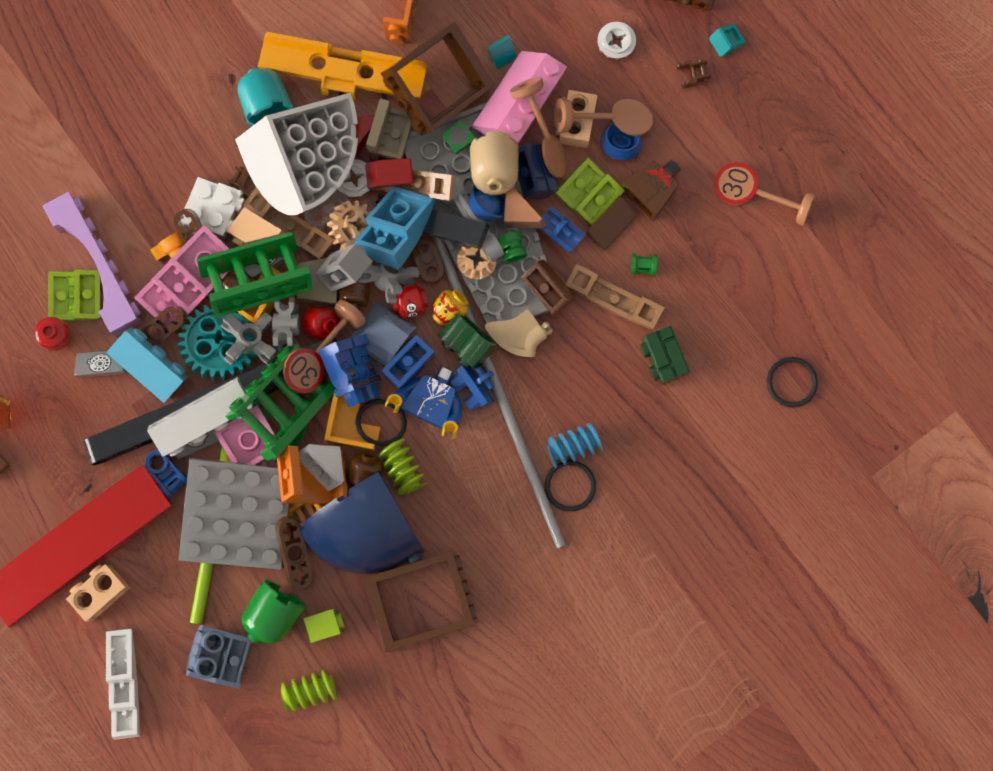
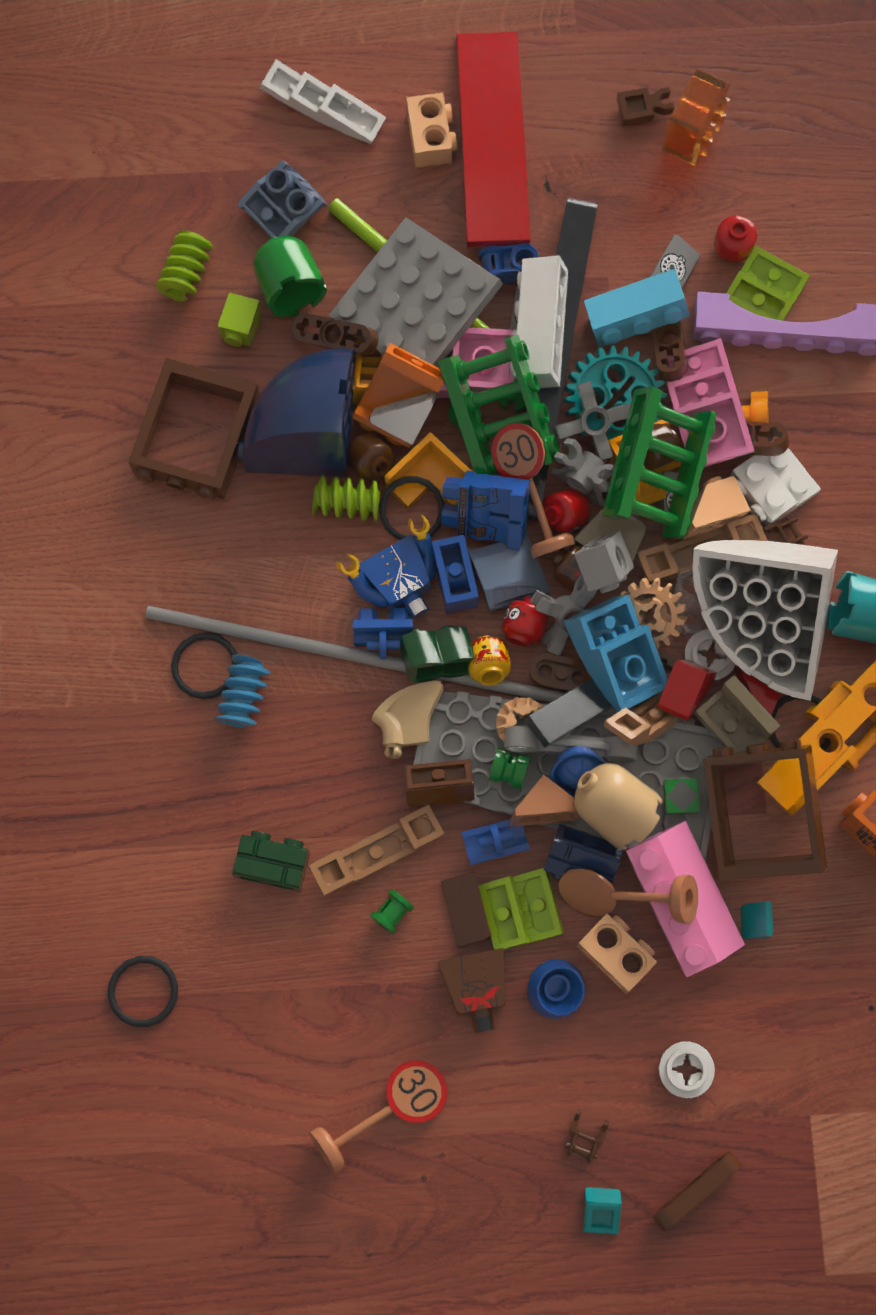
camera: 125 degrees right, 5 degrees down
nougat piece [554,98,653,136] -> none

